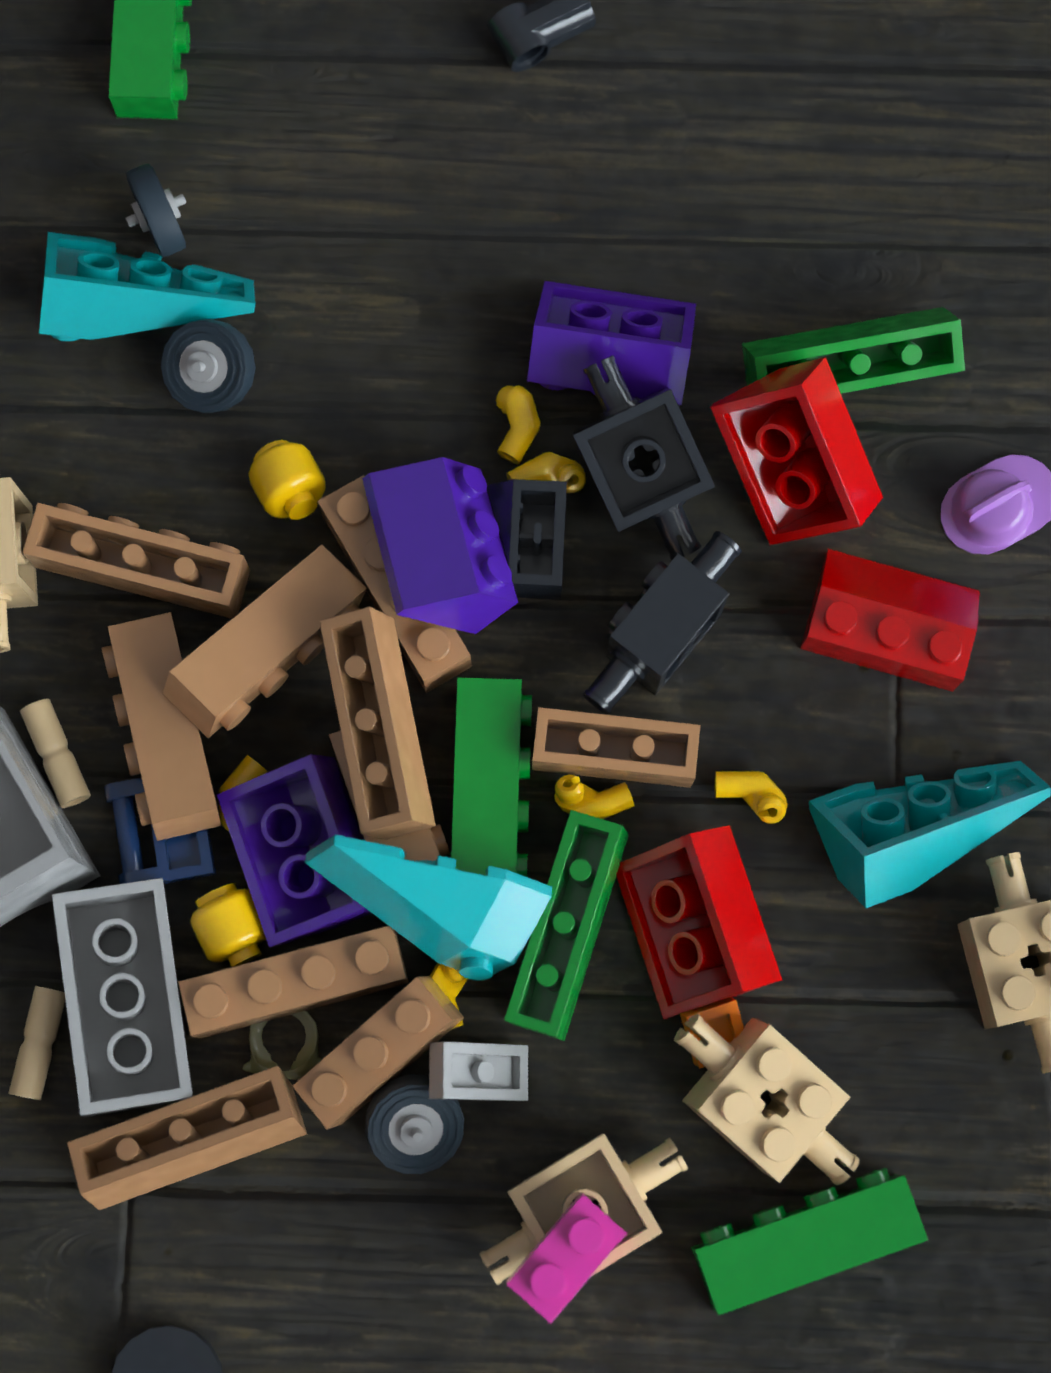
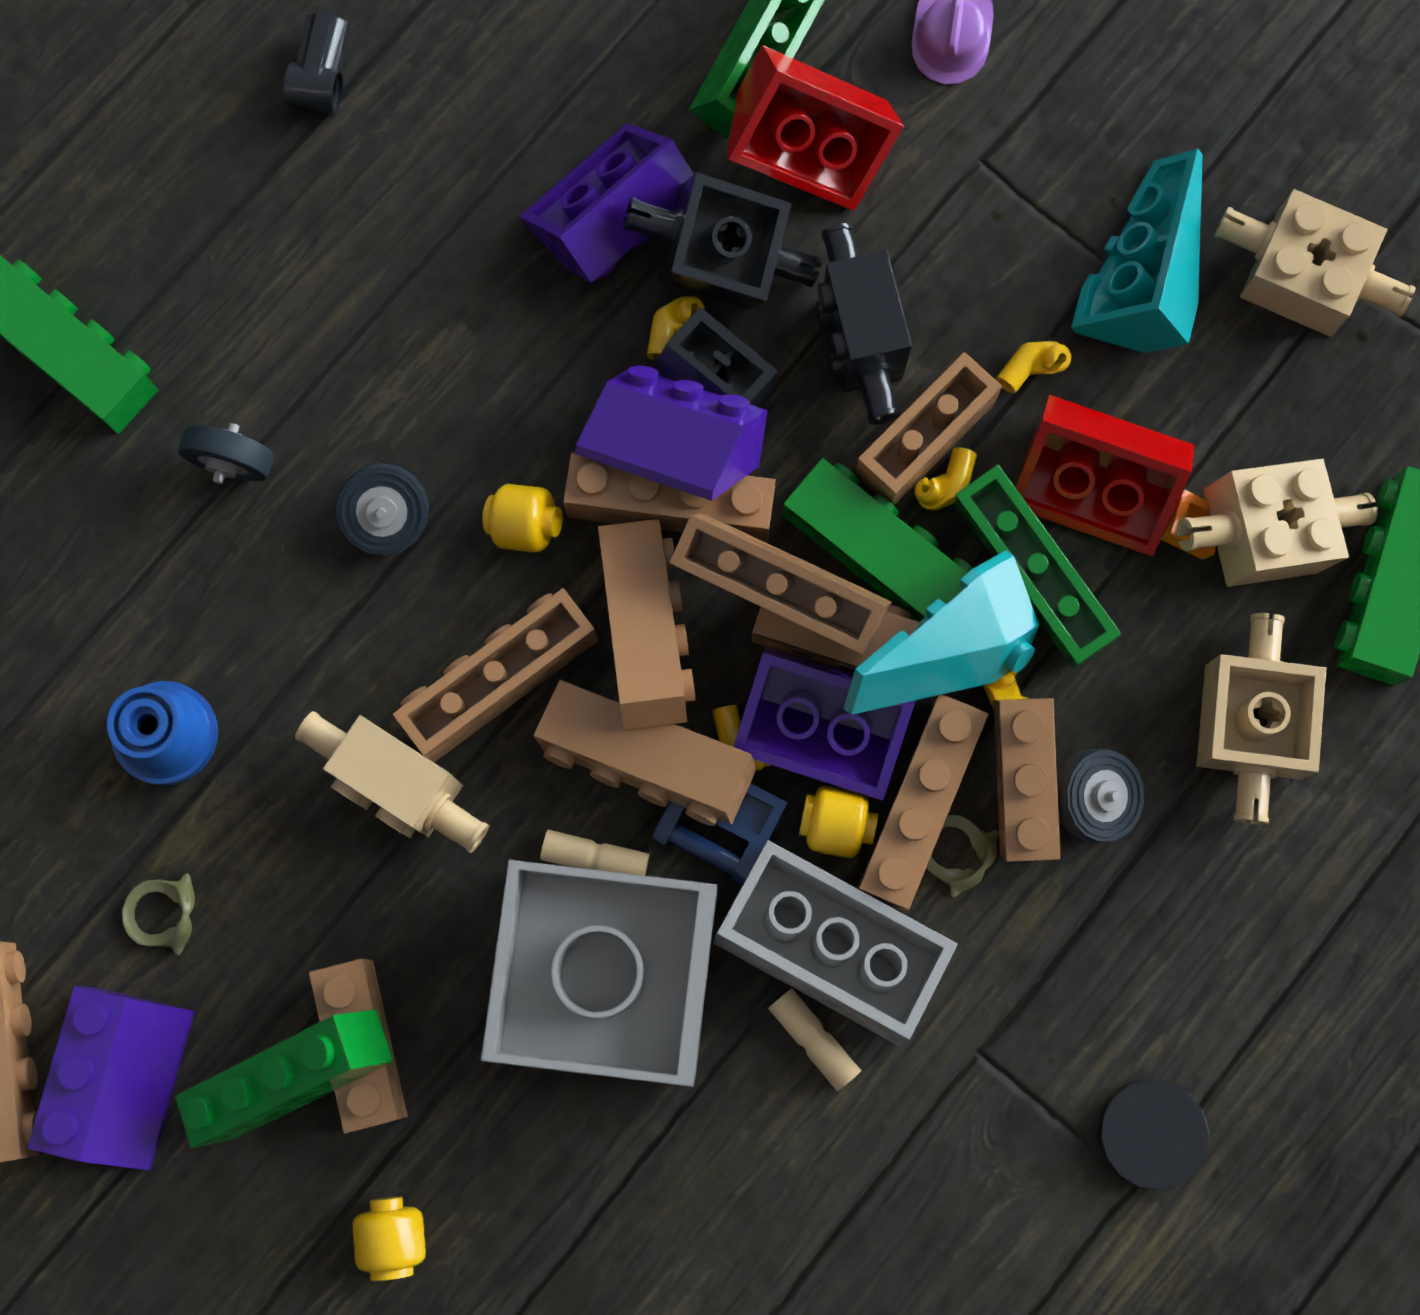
camera: 50 degrees left, 0 degrees up
teal wedge [39,232,255,341] -> none
medium nougat brick [67,1066,307,1210] -> none
light grey plate [429,1042,528,1101] -> none
yellow arm [496,385,540,465] -> none
dark pink brick [507,1193,627,1324] -> none
red slope [800,549,980,692] -> none

